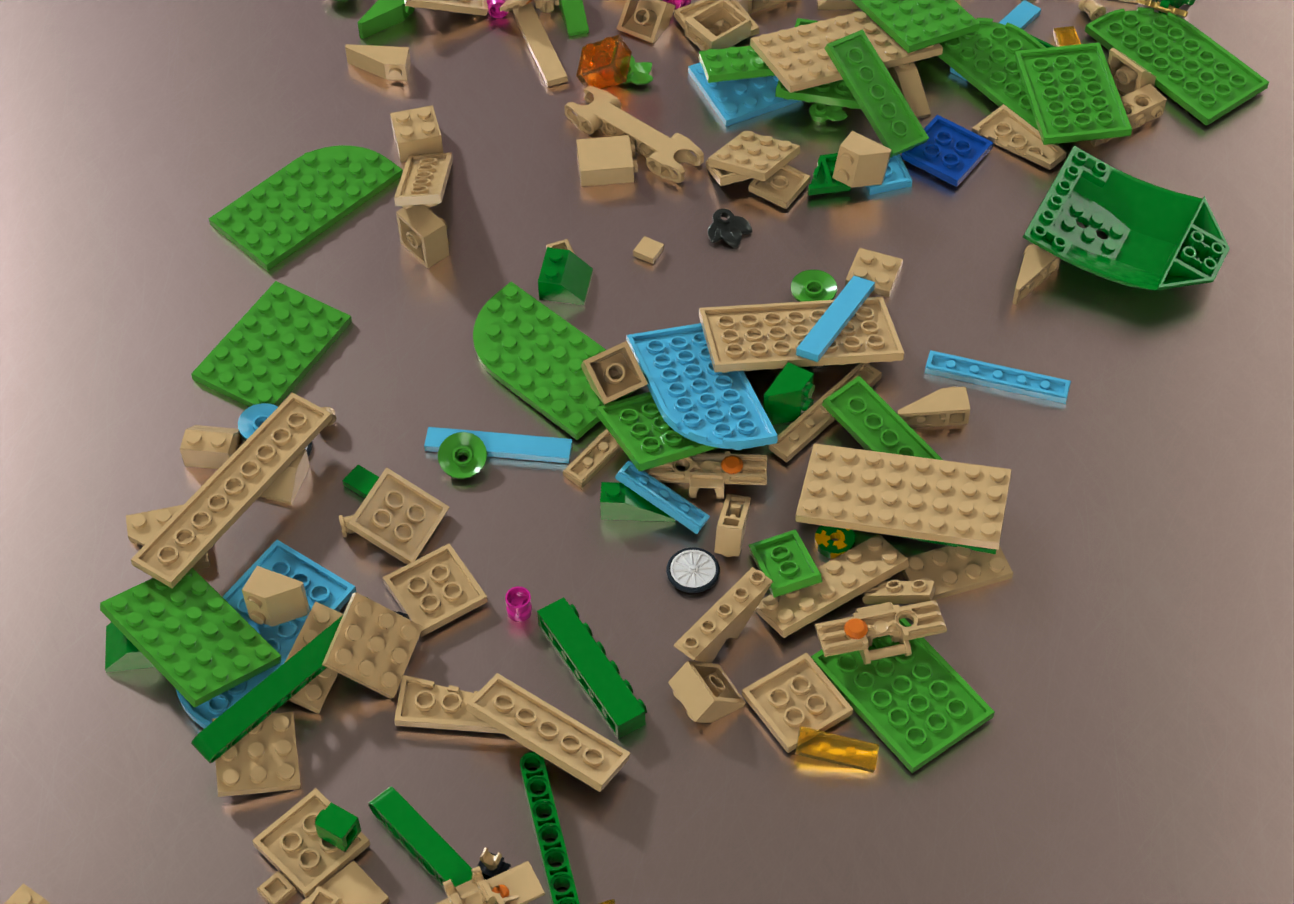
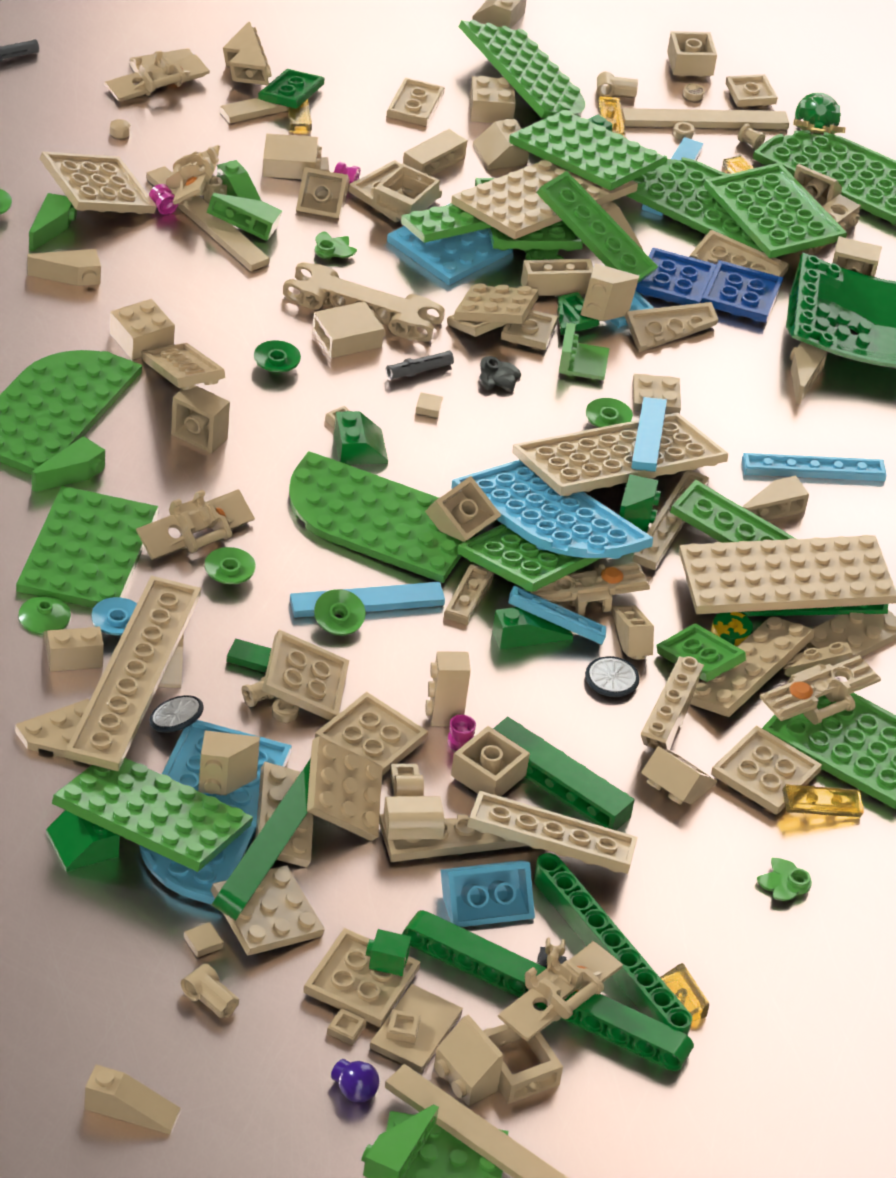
camera: 25 degrees left, 10 degrees down
clear orange brick [576,35,632,90] -> none
none -> bright green dish [18,596,71,635]
none -> bright green slope [32,436,105,492]
none -> tan piece [136,489,255,560]
none -> white wheel [149,695,204,733]
none -> tan piece [180,964,239,1019]
none -> tan tile [184,922,223,958]
none -> bright green dish [205,547,256,584]
none -> bright green slope [207,193,283,241]
none -> green dish [254,340,301,372]
none -> tan tile [272,698,299,723]
none -> tan plate [384,764,444,840]
none -> dark grey pin [385,350,454,380]
none -> tan brick [425,651,471,727]
none -> medium azure slope [440,860,535,927]
none -> tan brick [451,726,530,797]
none -> tan brick [521,259,594,296]
none -> bright green bracket [558,323,609,380]
none -> tan wing [625,302,719,352]
none -> blue plate [701,260,783,323]
none -> bright green plate [757,857,812,901]
none -> tan brick [832,237,882,277]

